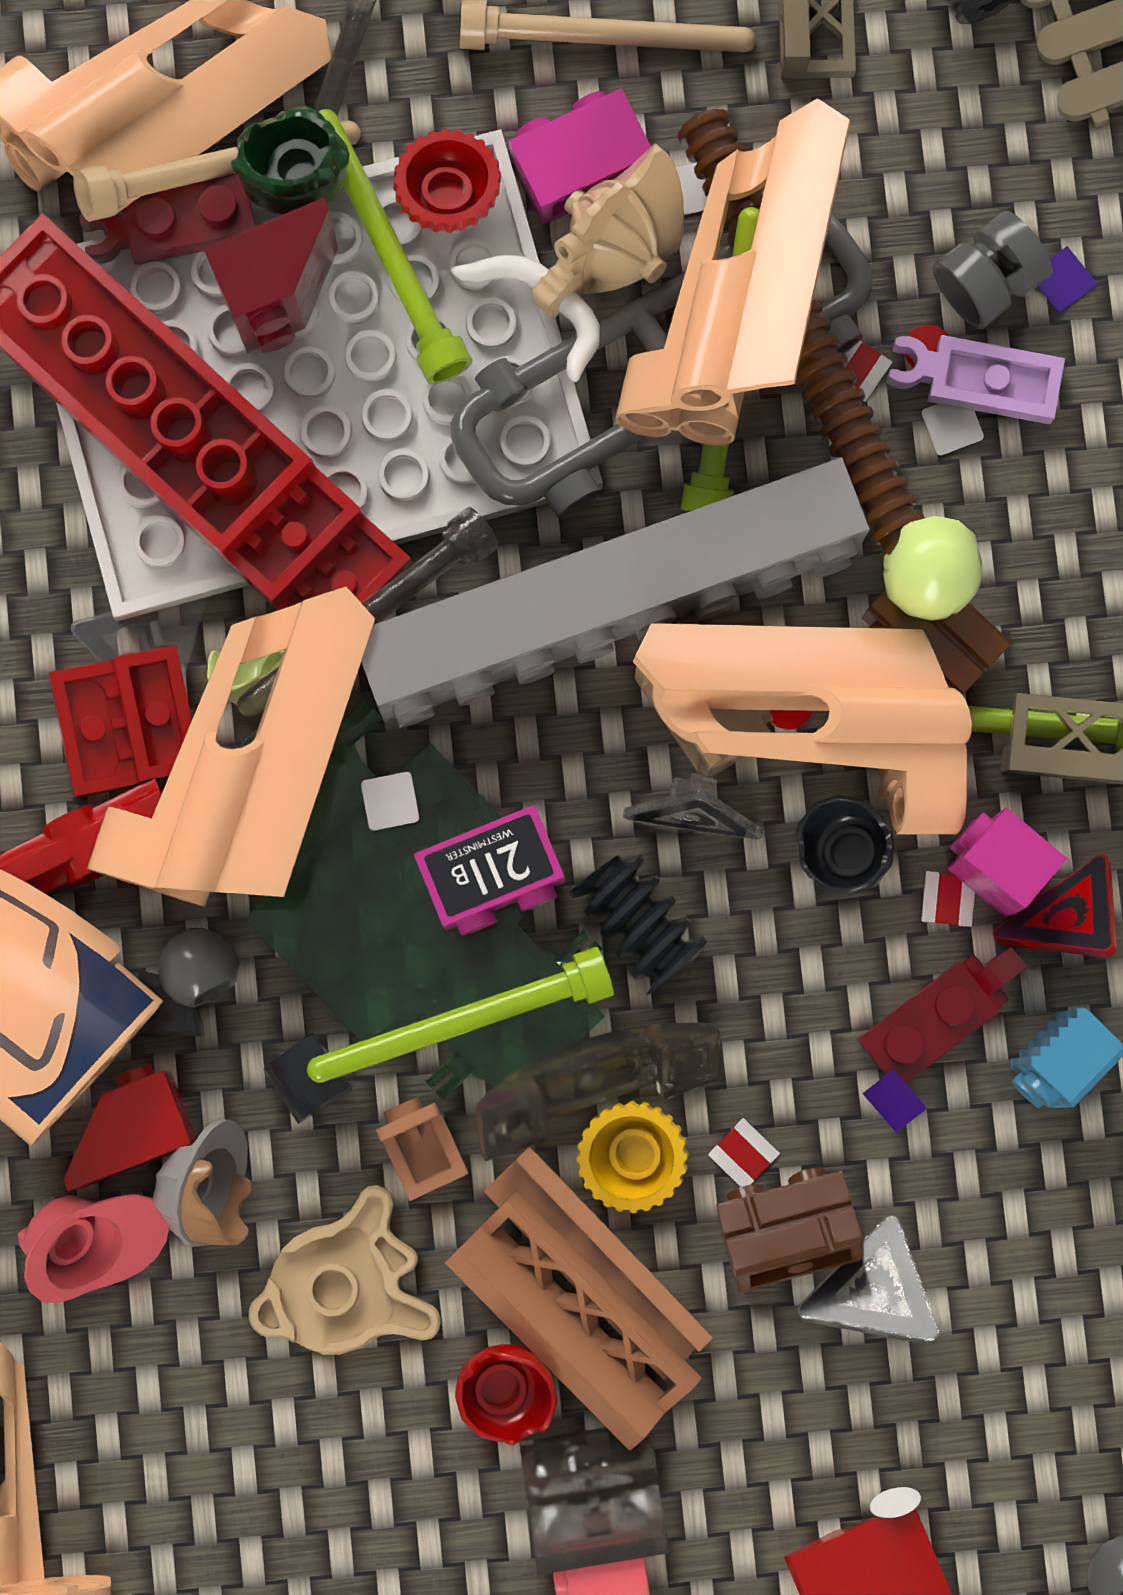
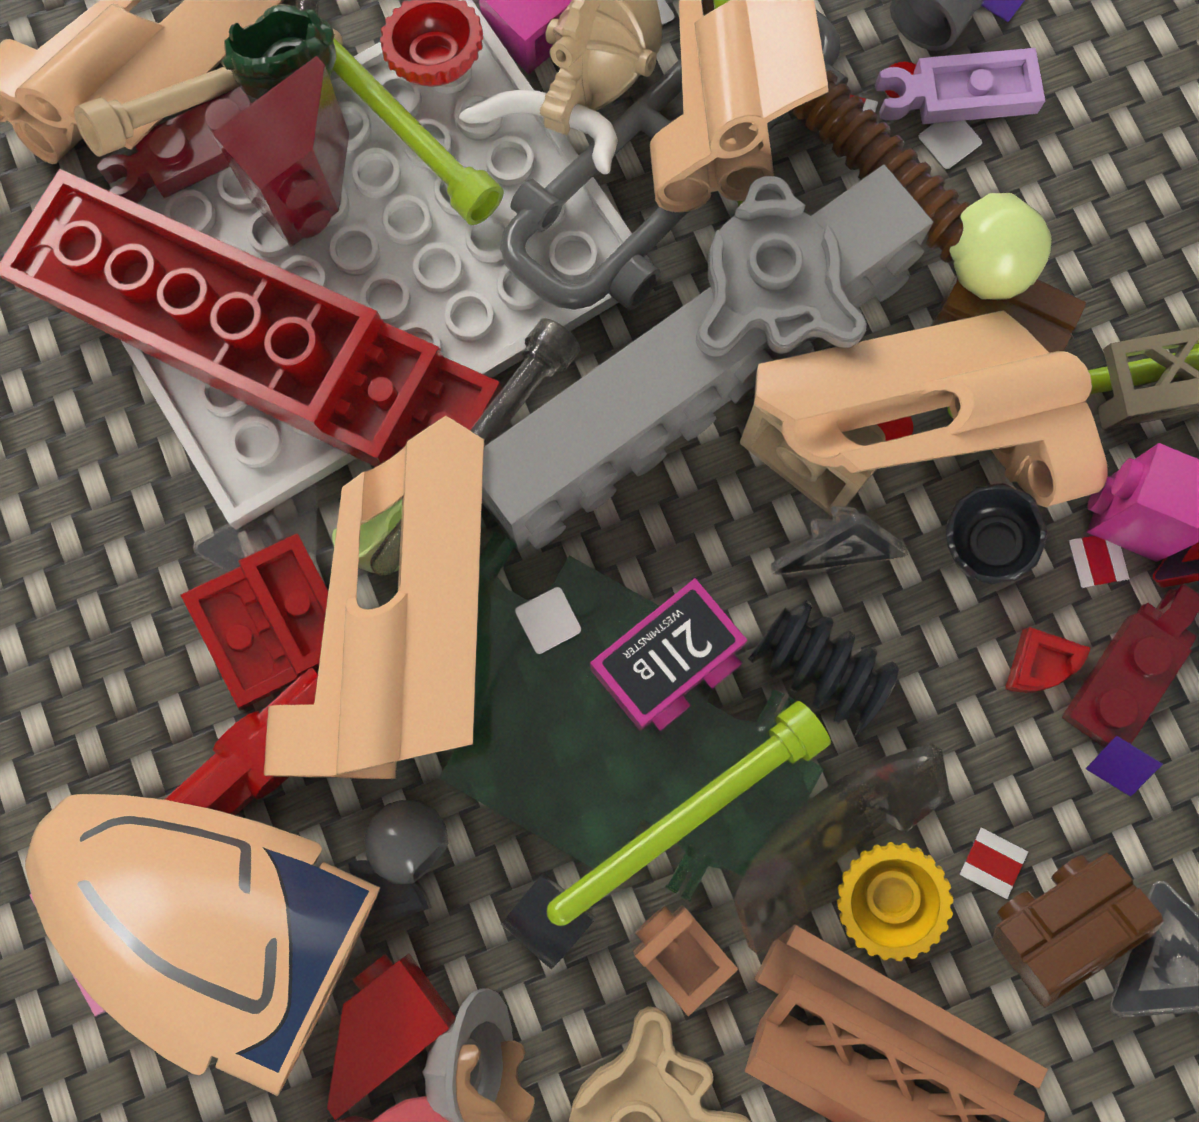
camera: 15 degrees left, 5 degrees down
none -> light grey tile [696,176,867,356]
none -> red tile [1005,627,1091,693]

